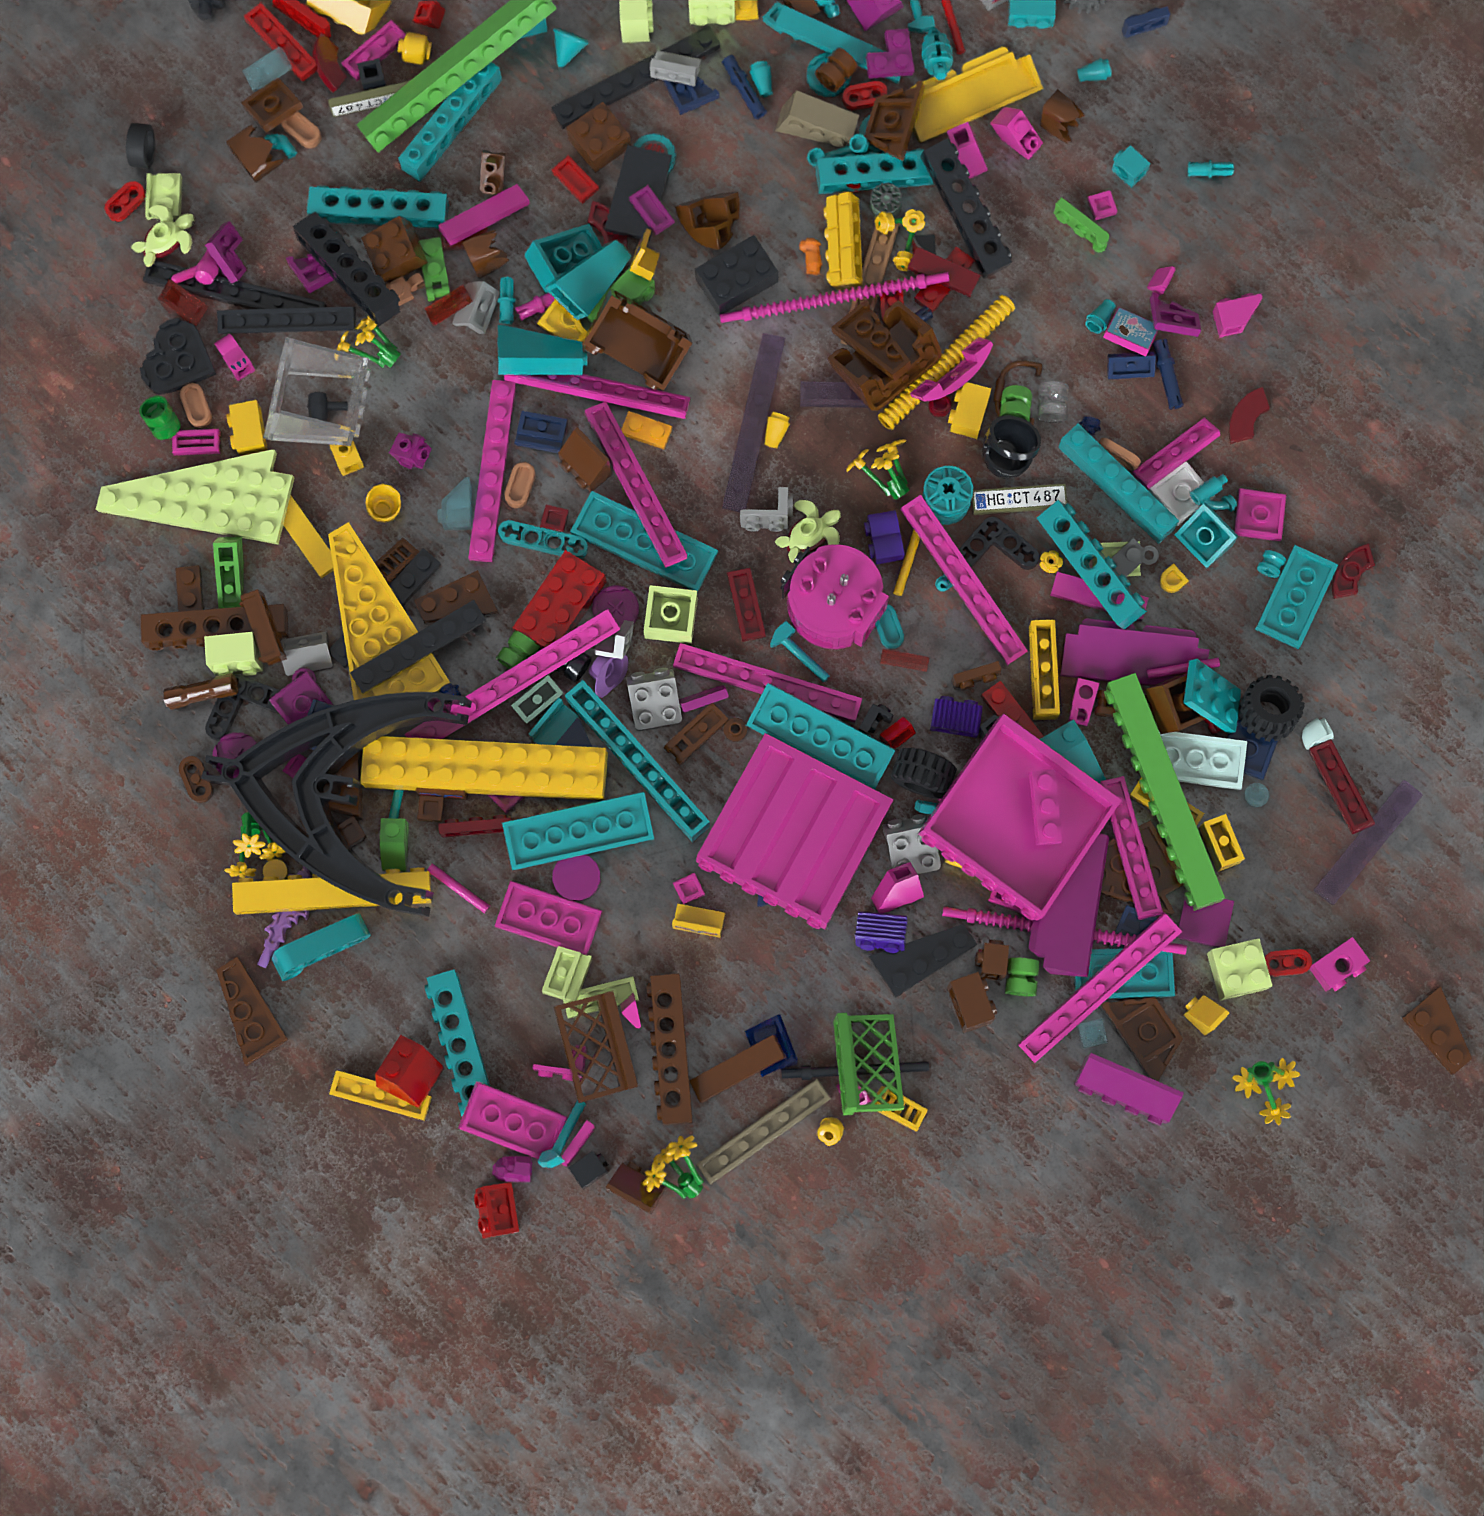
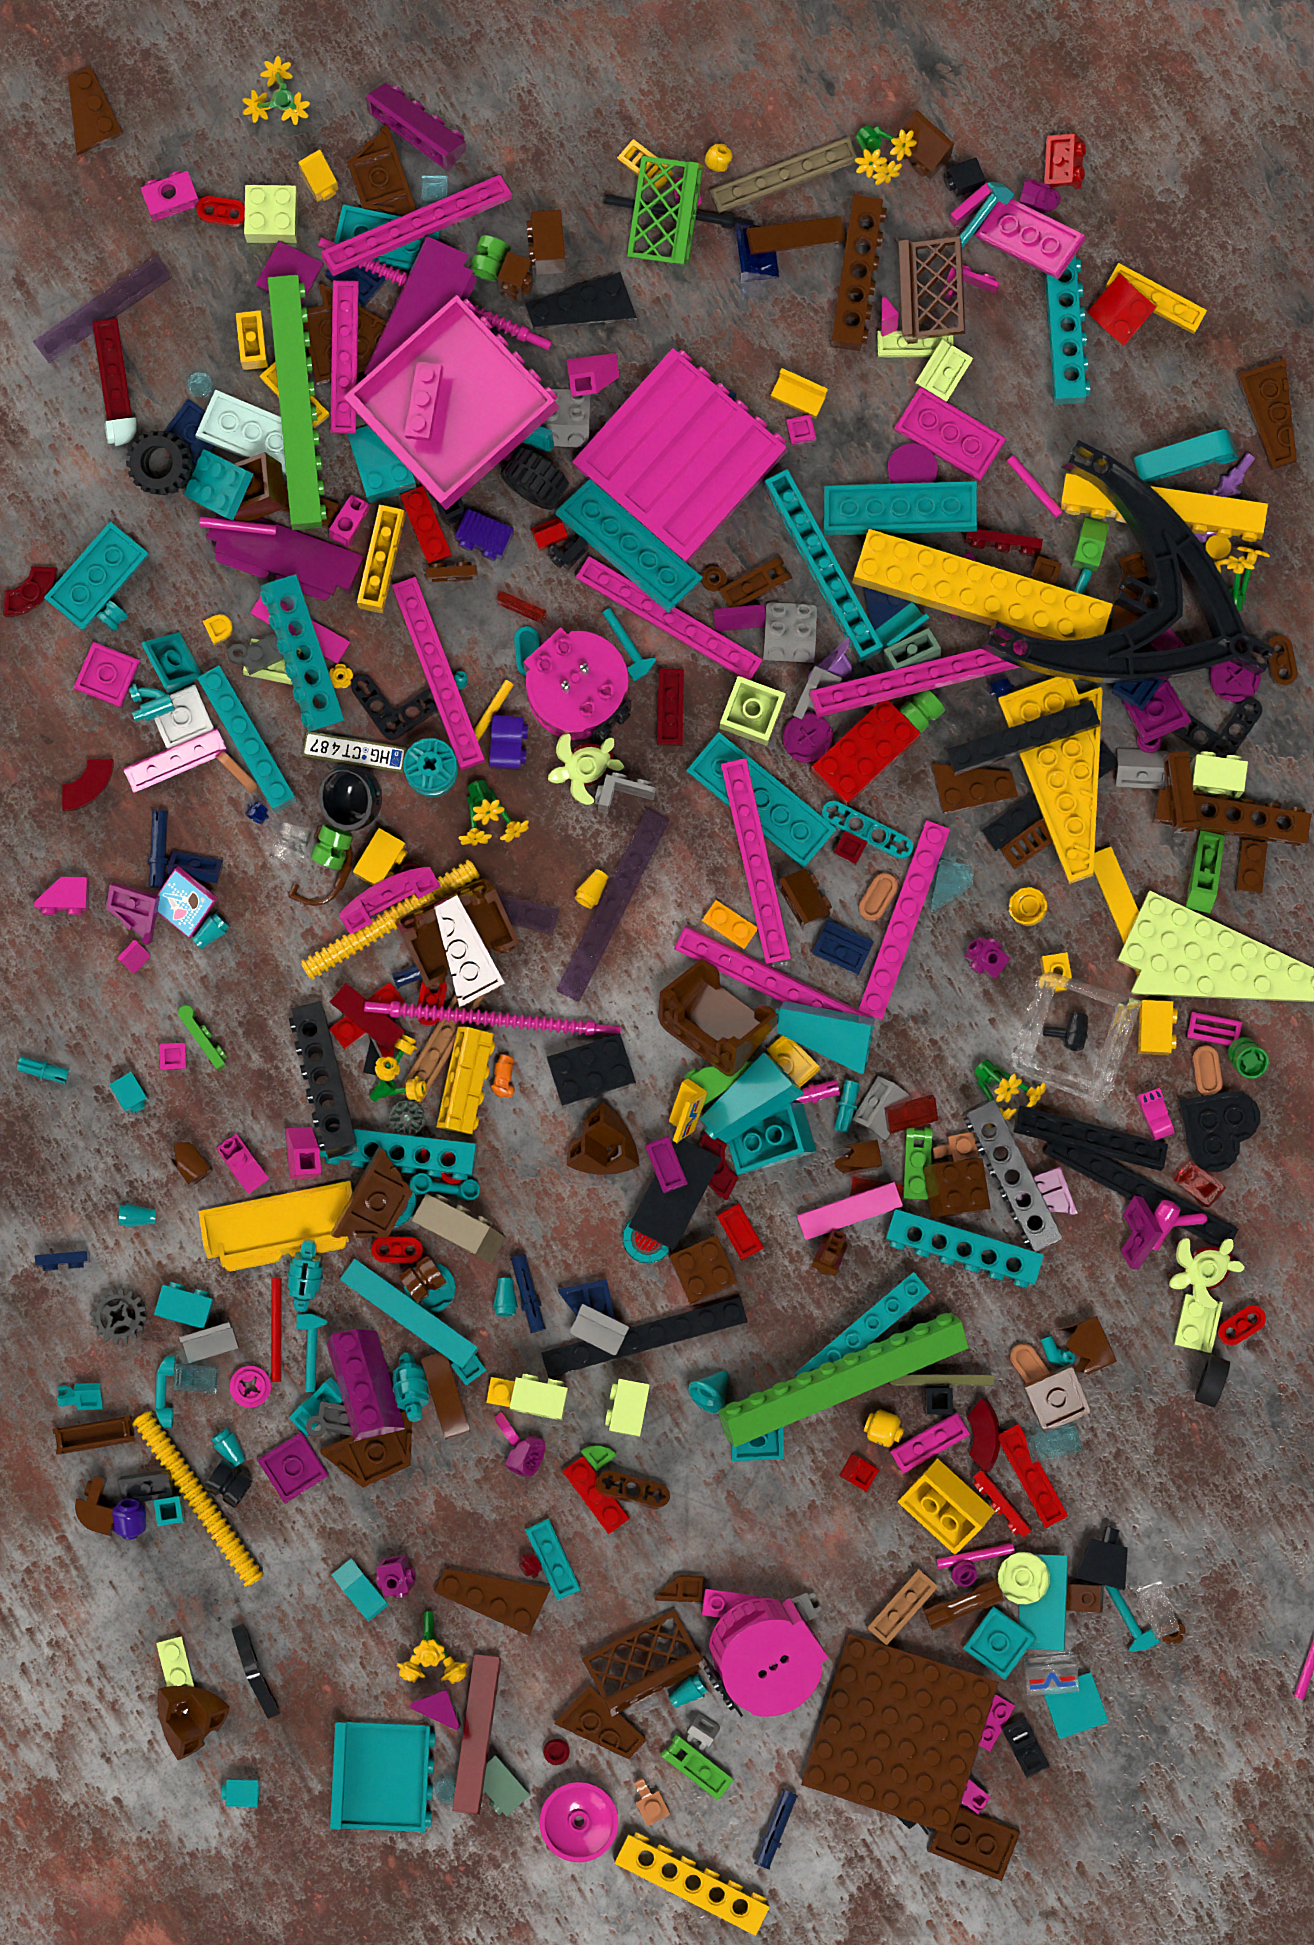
camera: 170 degrees left, 5 degrees up
reddish brown axle [163,673,238,710] -> none
dark purple brick [855,911,908,953] -> none
magenta plate [865,29,914,78] -> none

